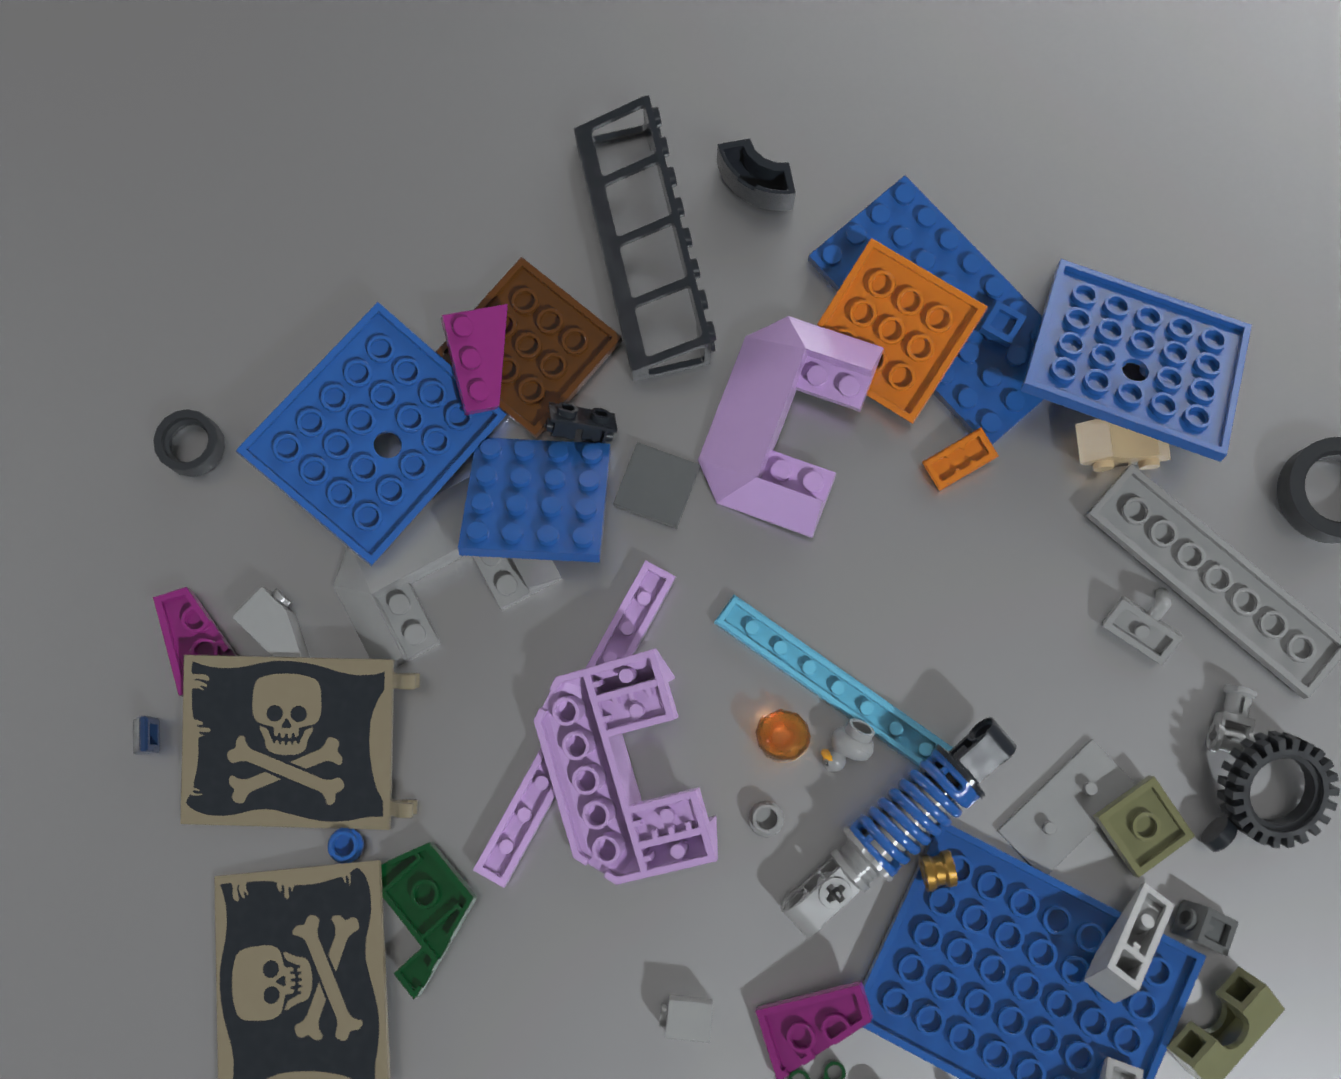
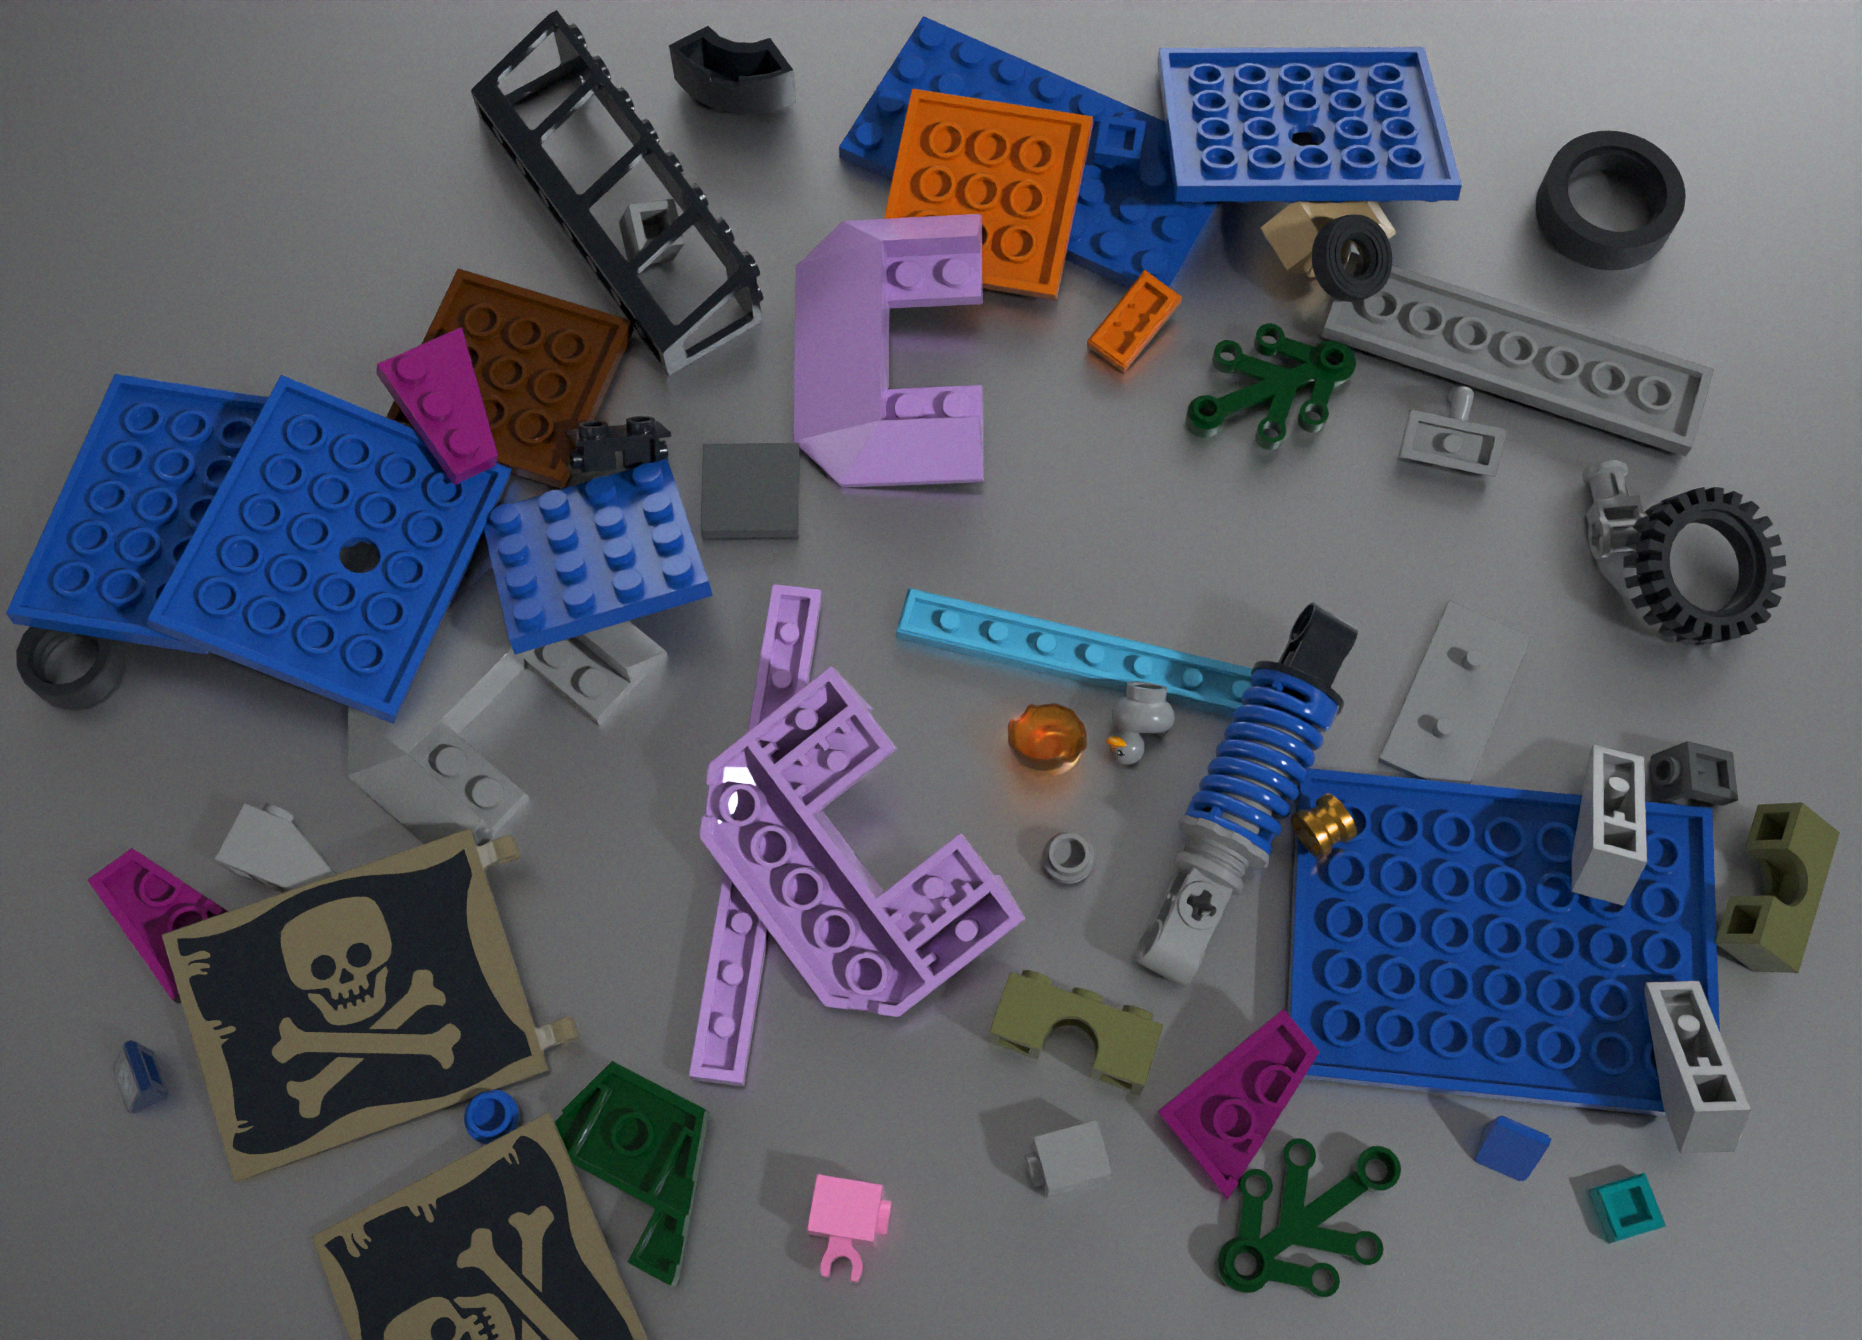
camera: 25 degrees left, 10 degrees down
olive plate [1093,775,1195,878] -> none
black tile [1201,816,1237,852] -> none
none -> blue plate [6,374,268,655]
none -> light grey brick [619,199,684,264]
none -> bright pink brick [807,1174,892,1283]
none -> olive arch [988,970,1163,1095]
none -> dark green plant [1185,323,1356,450]
none -> black tyre [1312,214,1392,302]

